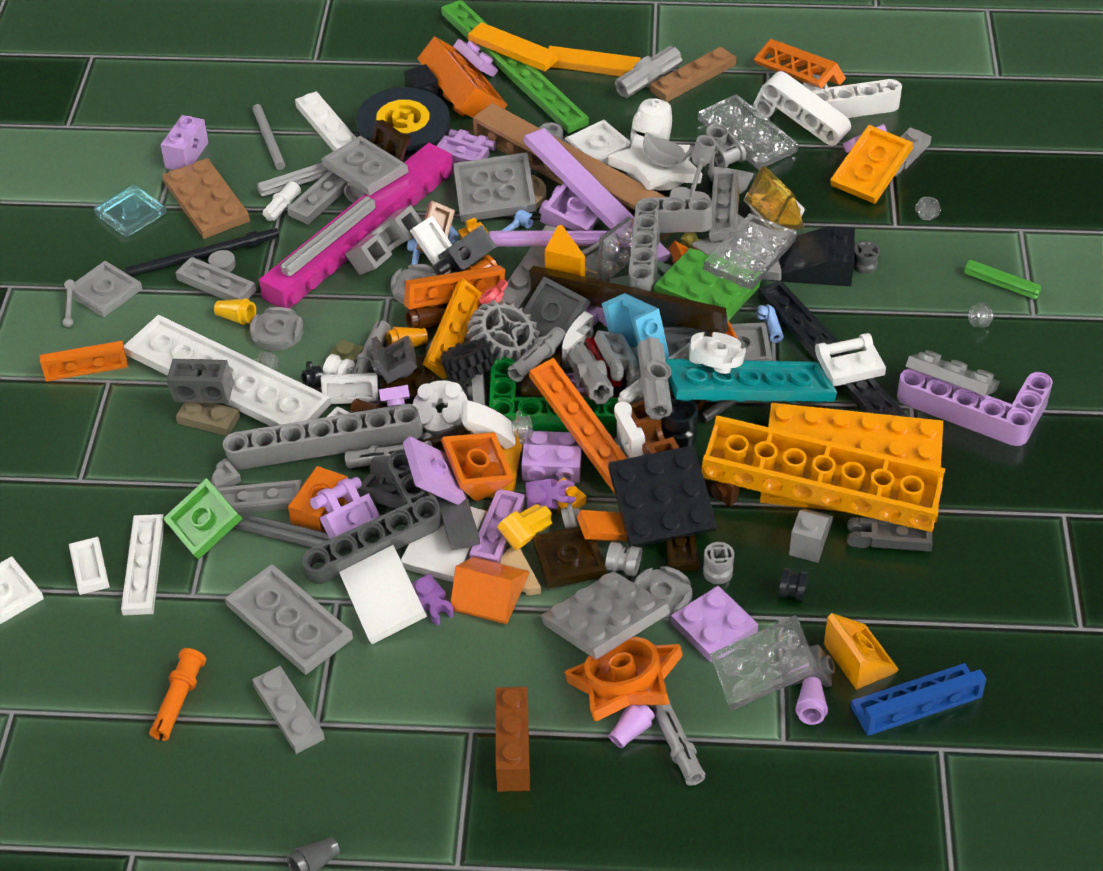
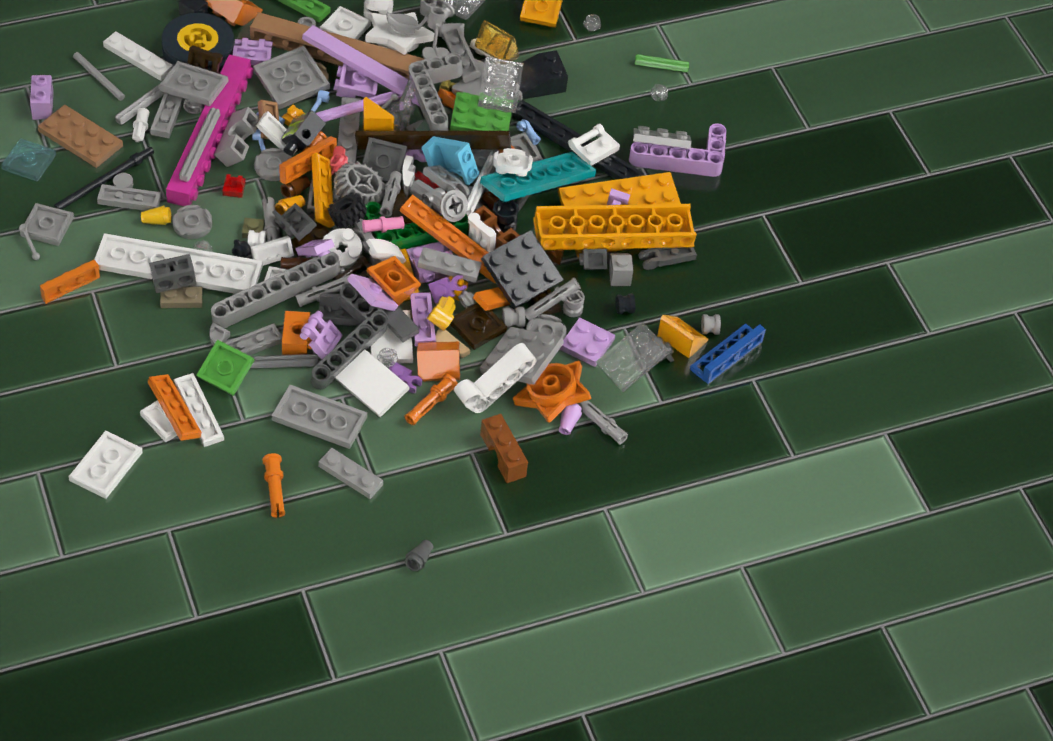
camera: 30 degrees left, 5 degrees up
clear plate [511,411,533,445] -> none
light grey piece [637,337,672,420] -> none
lavender cone [795,677,828,725] -> none
dark grey wheel [854,241,880,274] -> none
none -> orange tile [148,374,202,441]
none -> red tile [222,174,246,198]
none -> bright pink pin [362,216,404,233]
none -> clear plate [377,348,398,367]
none -> orange pin [405,374,458,425]
none -> light grey plate [417,247,482,283]
none -> light grey gear [439,190,468,222]
none -> white beam [454,343,536,413]
none -> light grey pin [525,278,581,321]
none -> dark grey bracket [579,249,607,270]
none -> lavender tile [607,188,630,205]
none -> light grey wheel [701,314,721,335]

